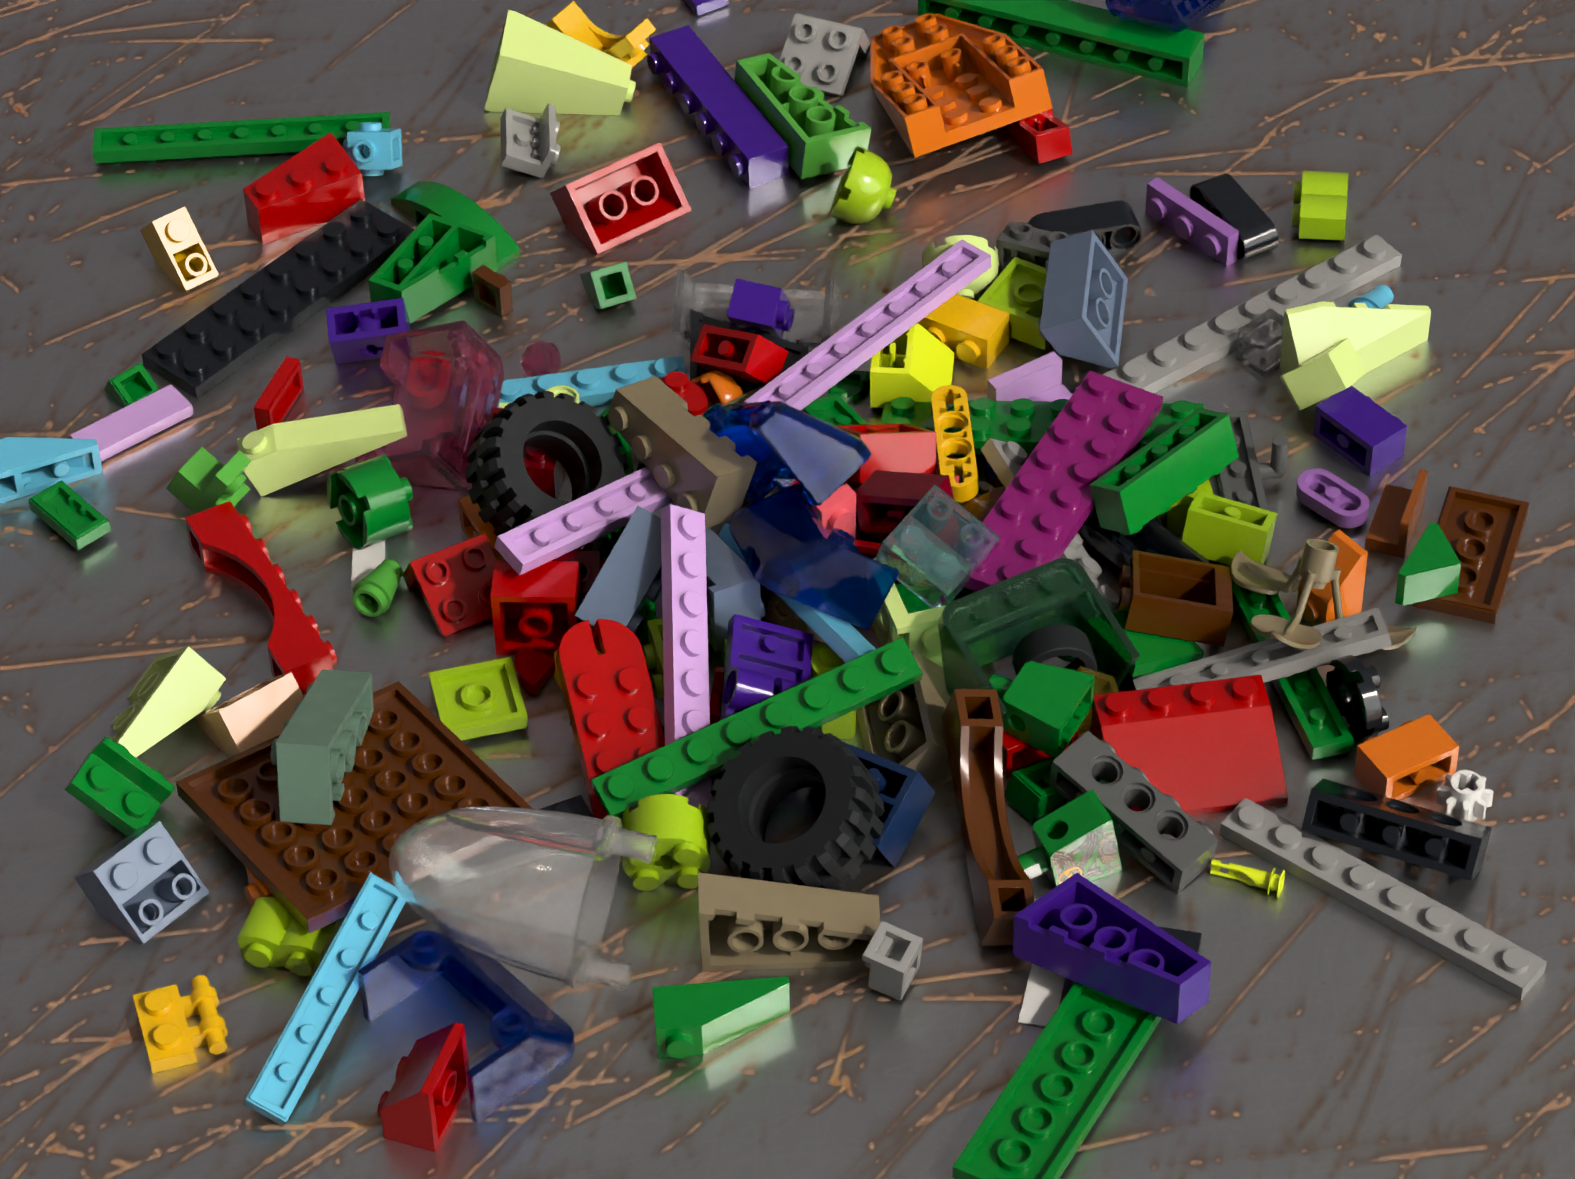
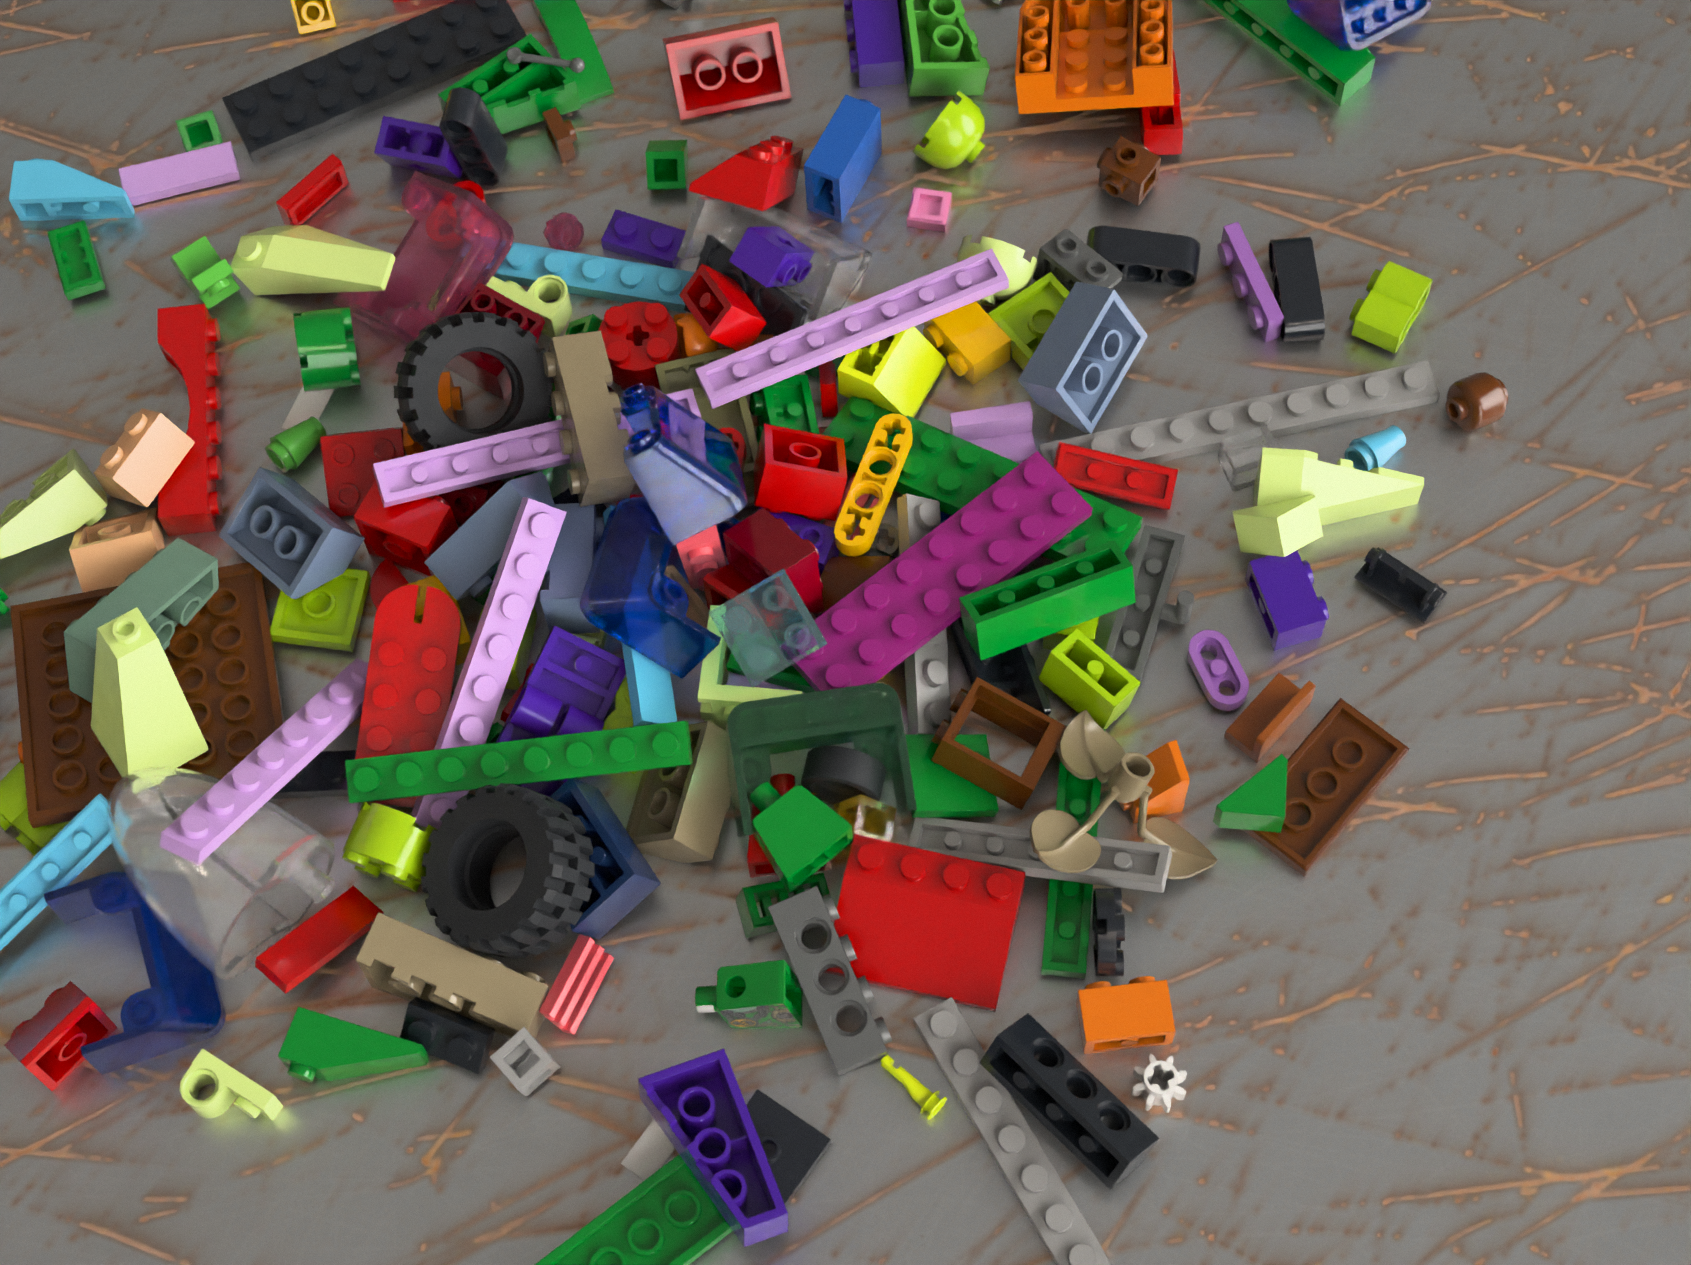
camera: 25 degrees right, 20 degrees up
reddish brown arch [942,689,1035,946] -> none
none -> yellowish green slope [91,607,209,792]
none -> light nougat slope [94,408,195,508]
none -> lavender plate [160,658,368,865]
none -> yellowish green plate [180,1048,283,1121]
none -> sand blue slope [218,467,365,599]
none -> red tile [255,885,384,994]
none -> black plate [400,997,495,1074]
none -> black beam [439,87,508,186]
none -> dark grey hinge [506,47,585,73]
none -> coral tile [539,934,614,1035]
none -> dark purple plate [601,209,689,269]
none -> red slope [688,136,804,211]
none -> blue brick [804,95,882,223]
none -> red tile [819,361,838,417]
none -> bright pink tile [907,187,952,232]
none -> red tile [1052,442,1178,511]
none -> reddish brown brick [1097,136,1161,207]
none -> black hinge [1354,547,1448,624]
none -> reddish brown head [1445,372,1508,431]

